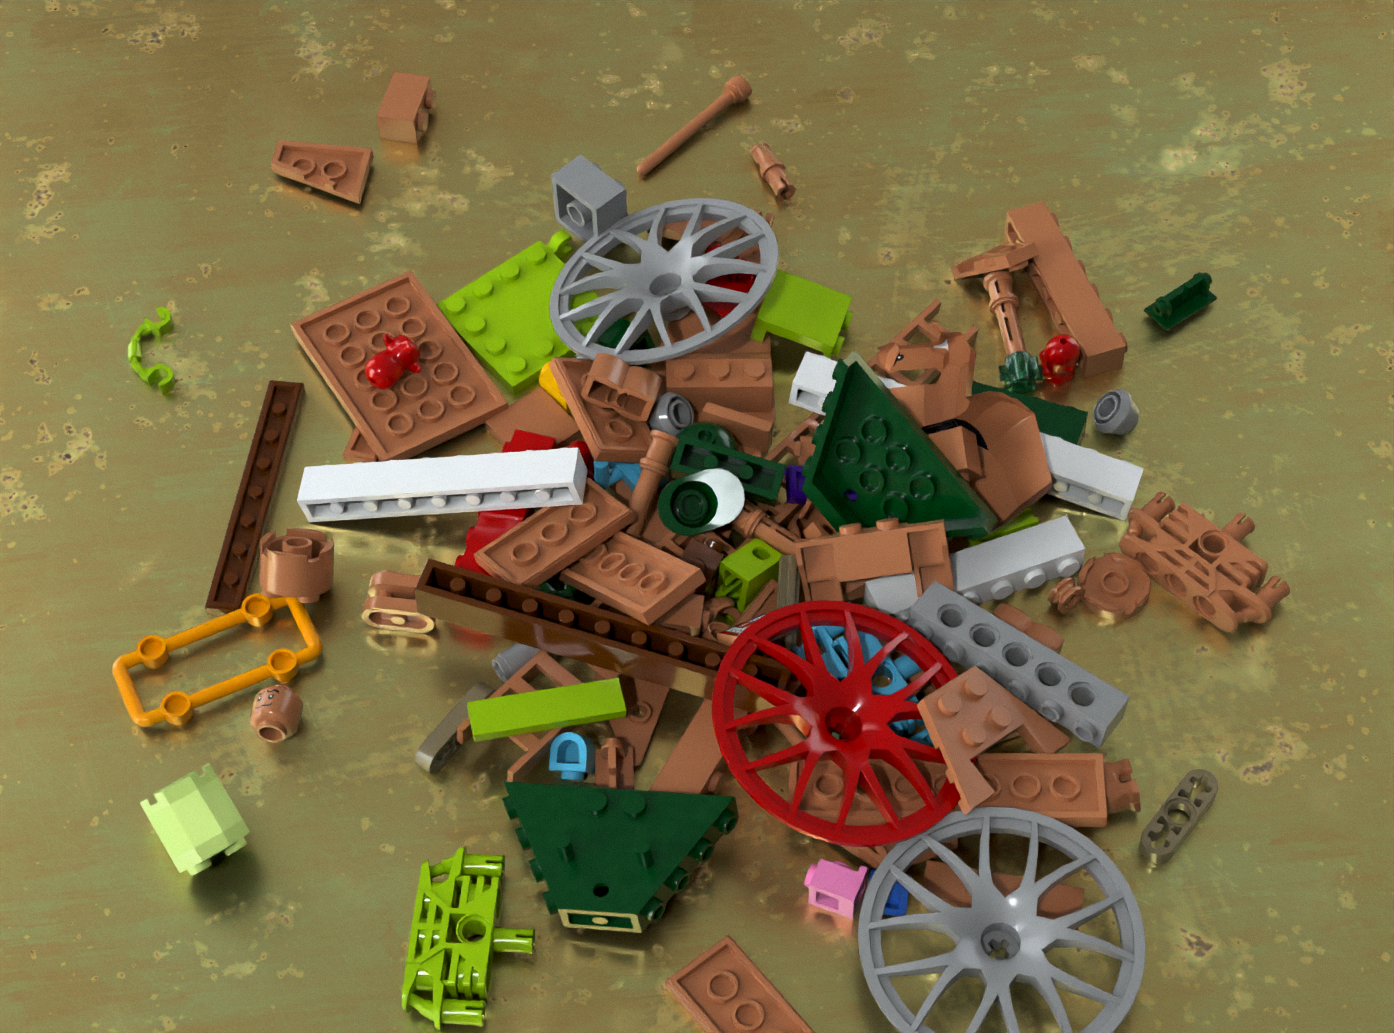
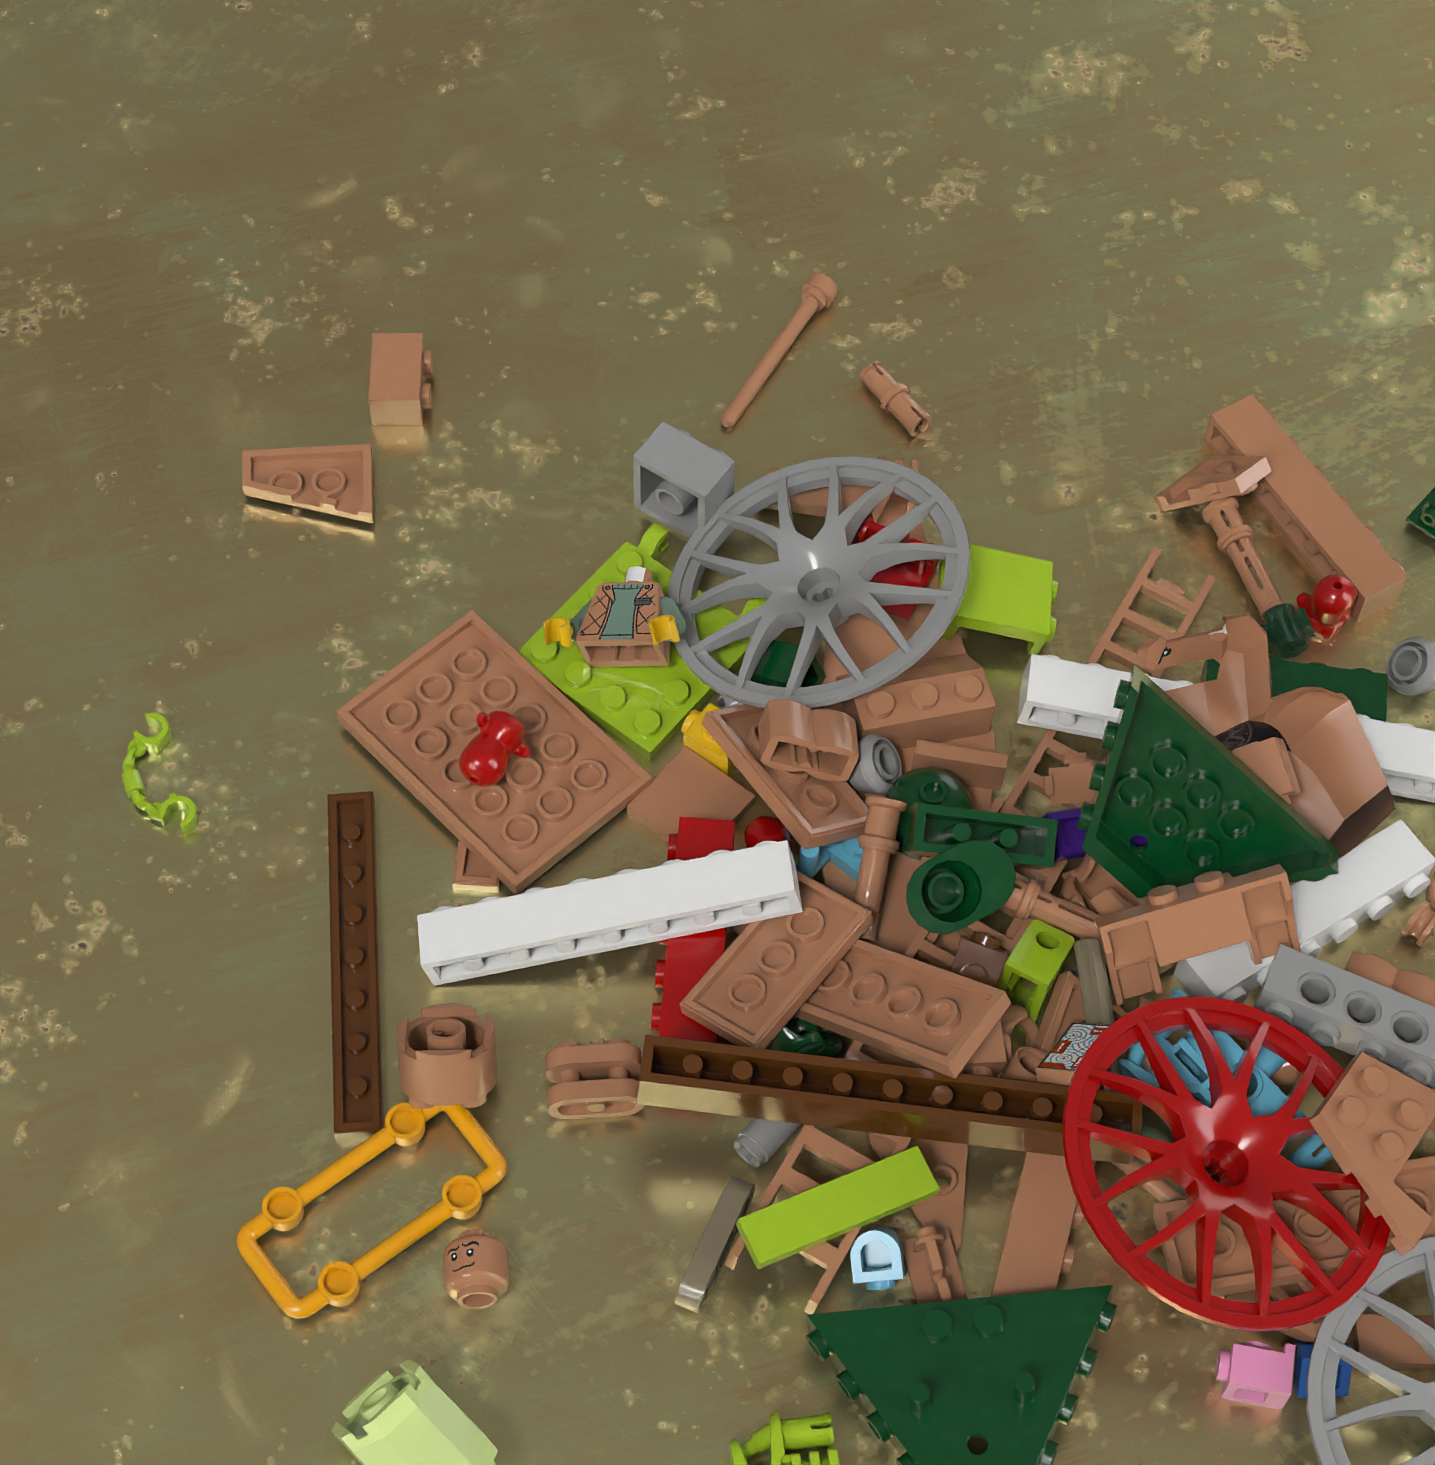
camera: 15 degrees left, 5 degrees up
none -> torso [543,566,686,667]

